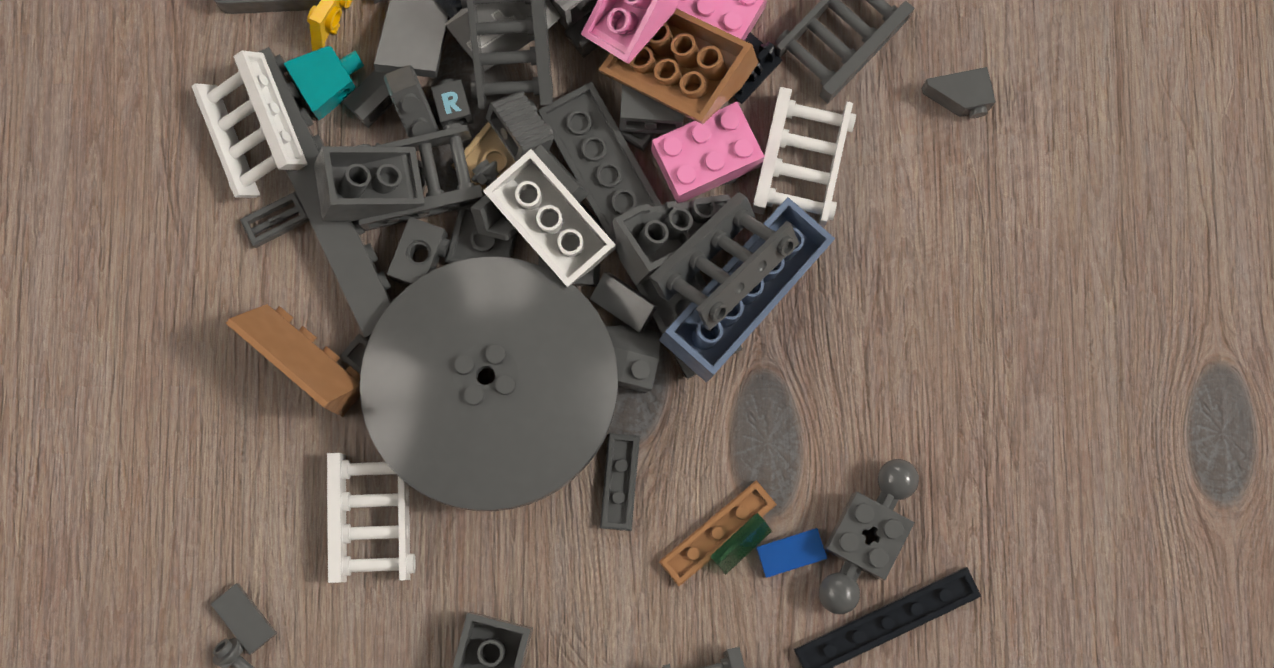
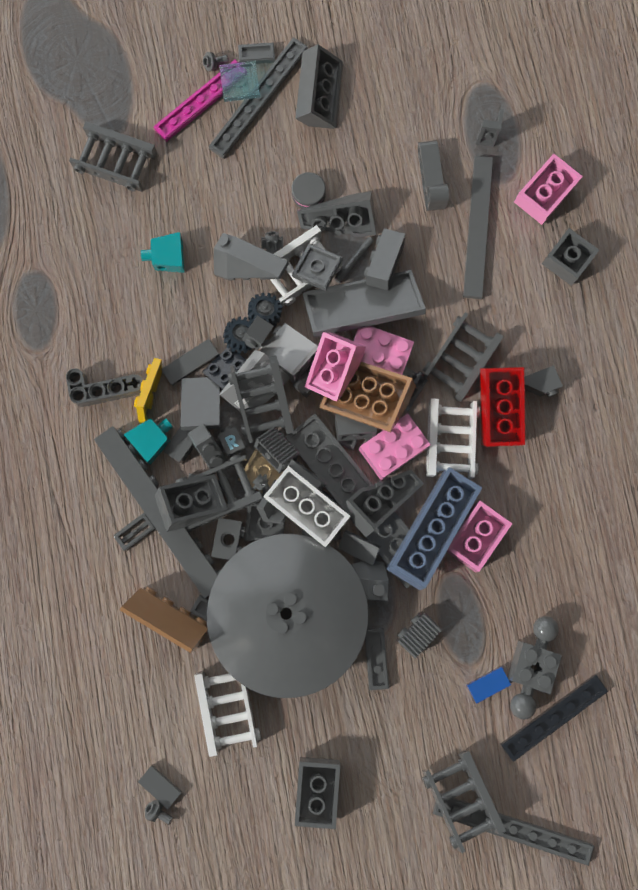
camera: 15 degrees left, 0 degrees up
white fence [191,50,308,198] -> none
dark grey fence [649,192,799,331] -> none
medium nougat tile [659,480,777,586] -> none
clear green tile [711,513,772,575] -> none
none -> dark grey brick [396,612,442,658]
none -> bright pink brick [446,501,512,572]
none -> red brick [480,367,525,447]

